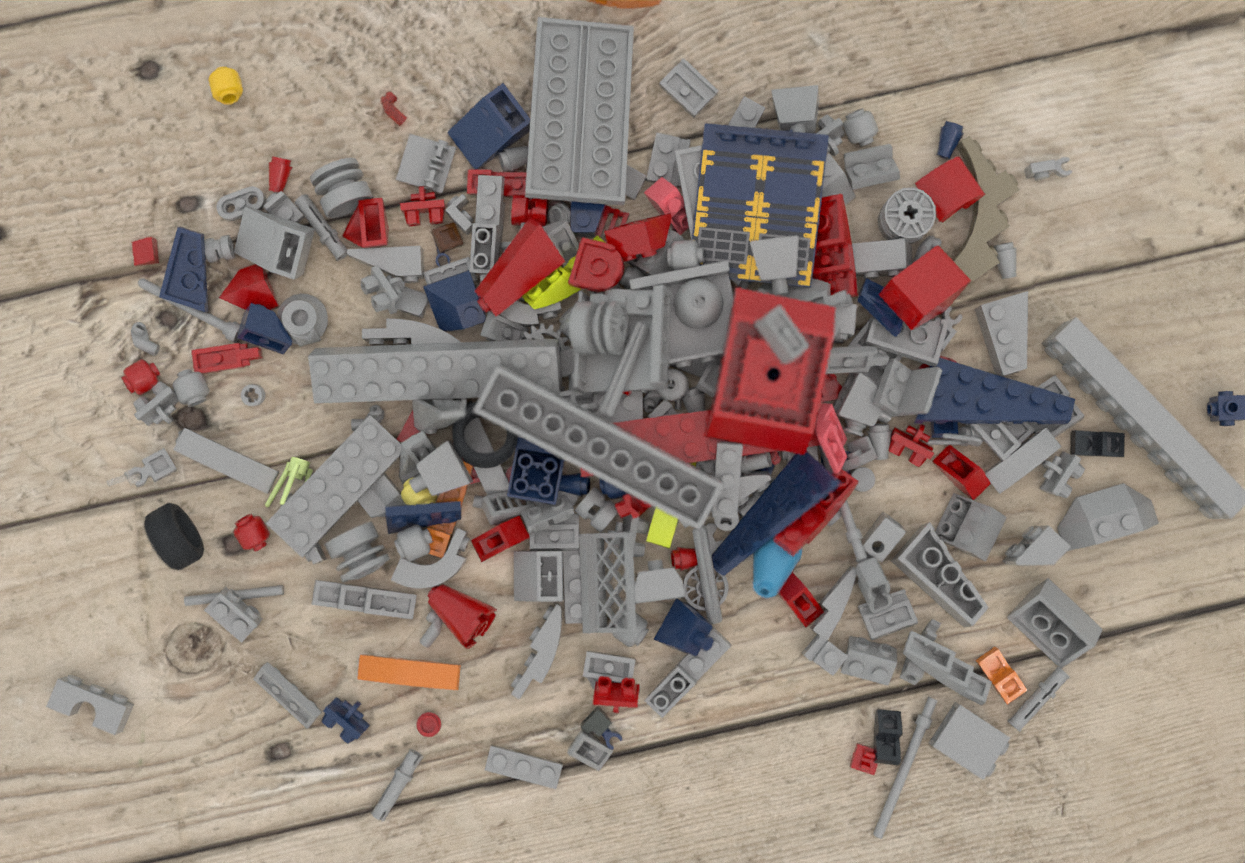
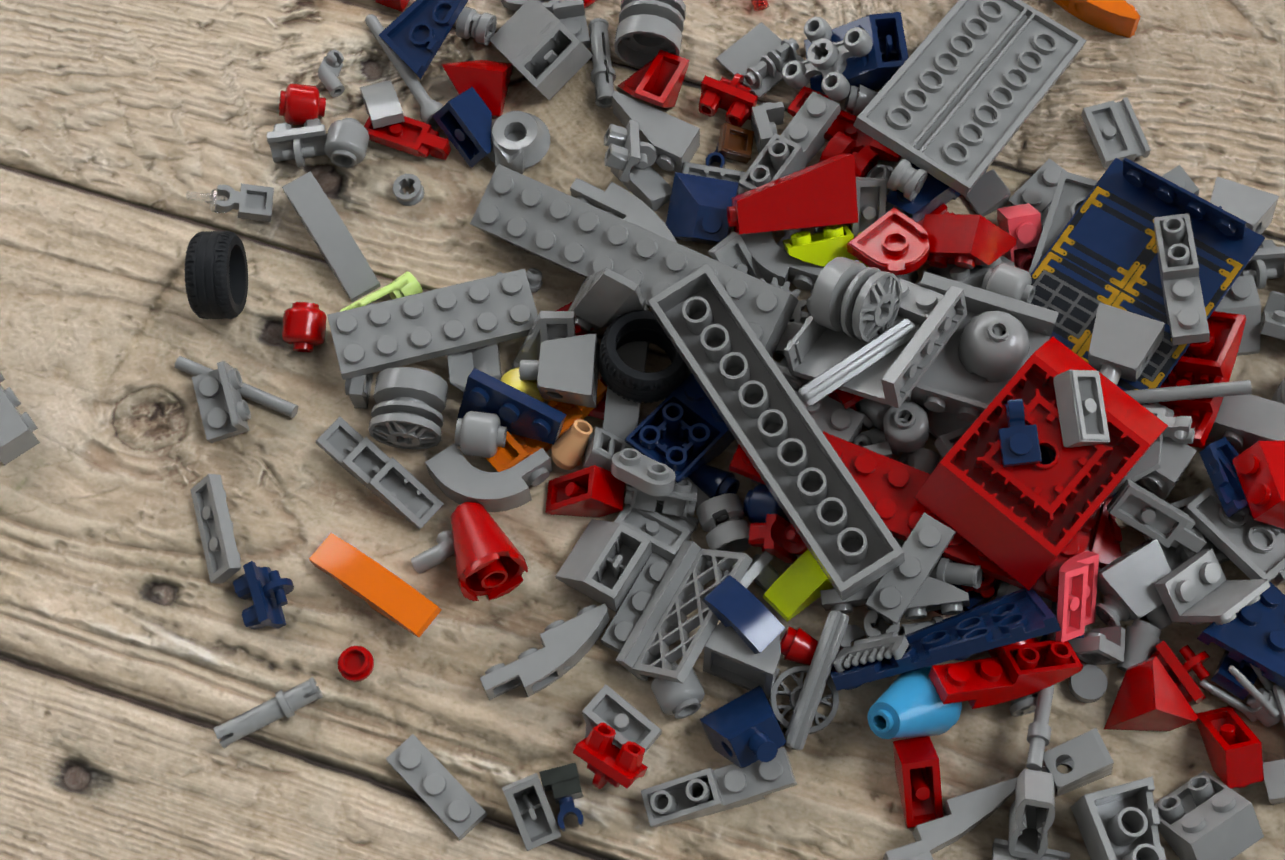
camera: 35 degrees right, 20 degrees down
none -> light grey slope [360,80,405,129]
none -> light nougat cone [551,419,593,470]
none -> light grey plate [611,448,676,496]
none -> dark blue slope [702,575,785,654]
none -> light grey gear [782,17,873,101]
none -> light grey piece [833,632,909,673]
none -> light grey wheel [887,159,928,201]
none -> dark blue plate [998,399,1042,467]
none -> red slope [1104,656,1198,731]
none -> light grey bar [1124,380,1252,404]
none -> light grey slope [1154,213,1210,346]

